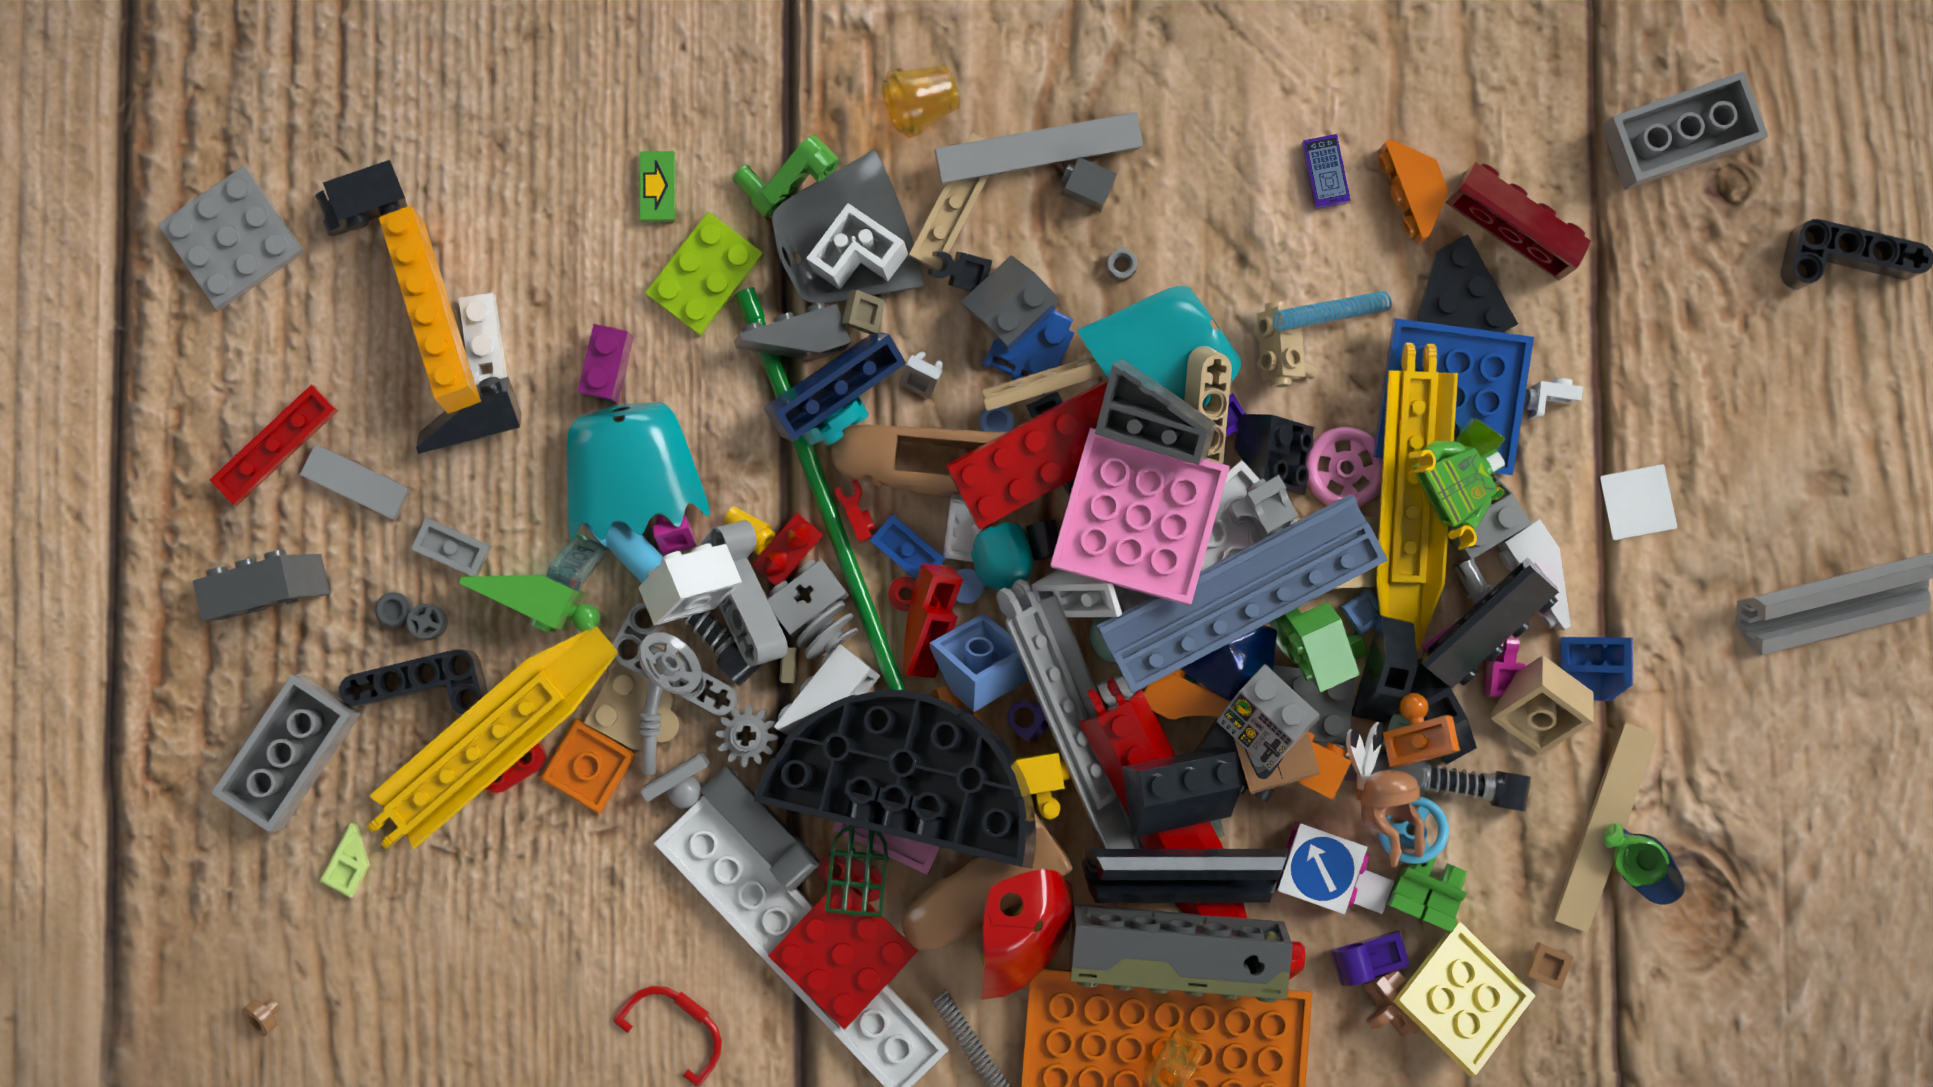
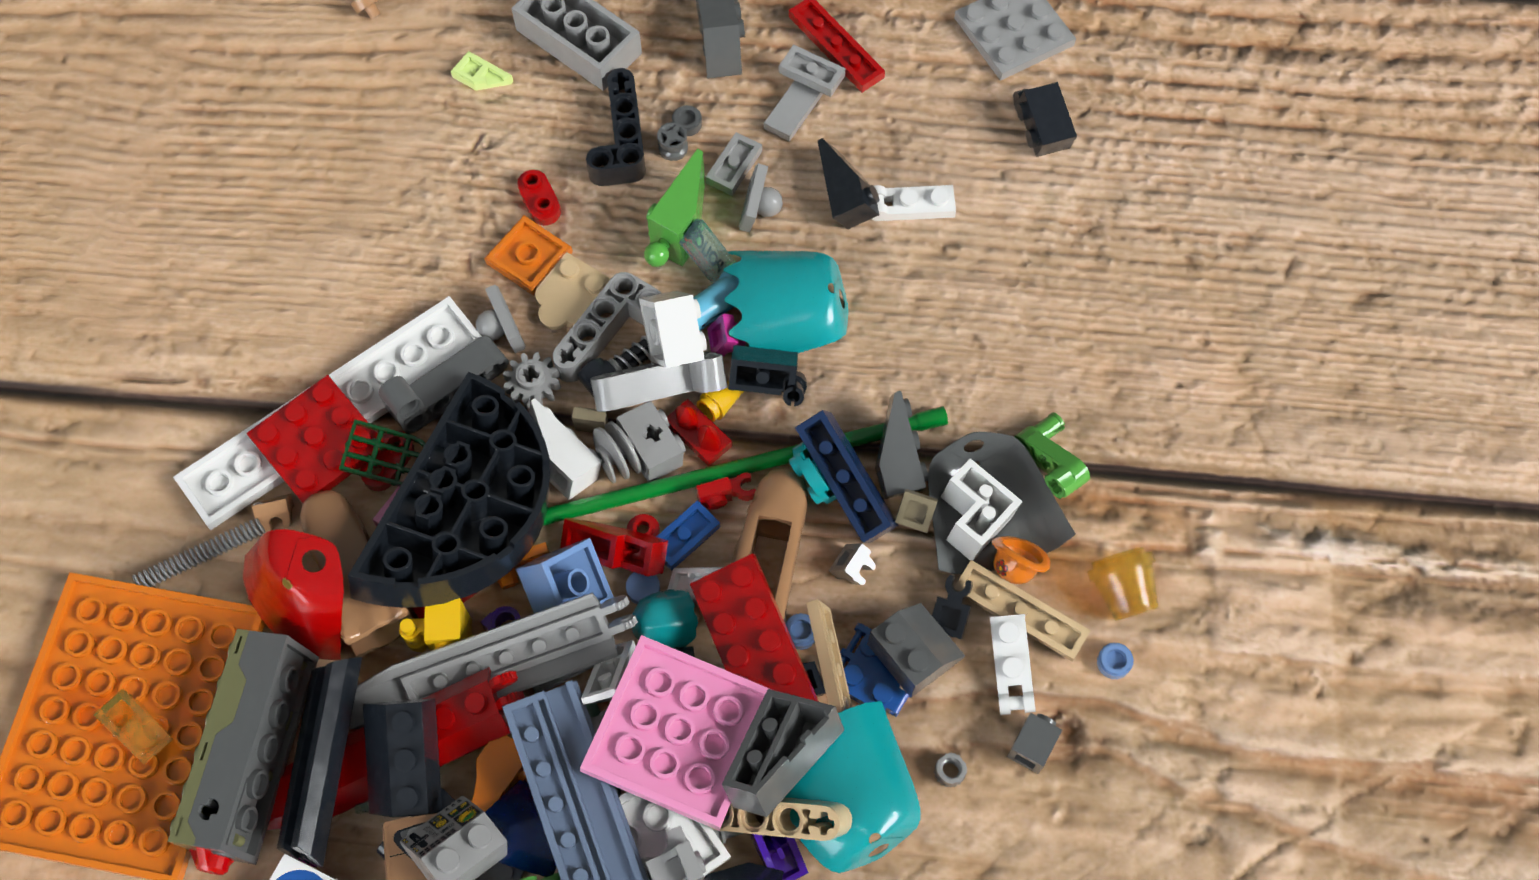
camera: 95 degrees right, 20 degrees down
yellow hinge [367,626,619,850] -> none
light orange brick [379,205,481,414] -> none
magenta brick [577,324,634,404] -> none
red piece [613,986,722,1087] -> none
light grey dish [638,632,702,775] -> none
bright green tile [640,151,676,222] -> none
lime plate [645,211,764,336] -> none
light grey tile [934,112,1143,184] -> none
none -> medium nougat tile [252,494,294,532]
none -> black hinge [728,345,807,406]
none -> light grey tile [739,163,783,233]
none -> light grey plate [779,44,846,97]
none -> white plate [990,614,1035,715]
none -> orange hat [992,536,1051,584]
none -> medium blue tile [1097,643,1134,679]

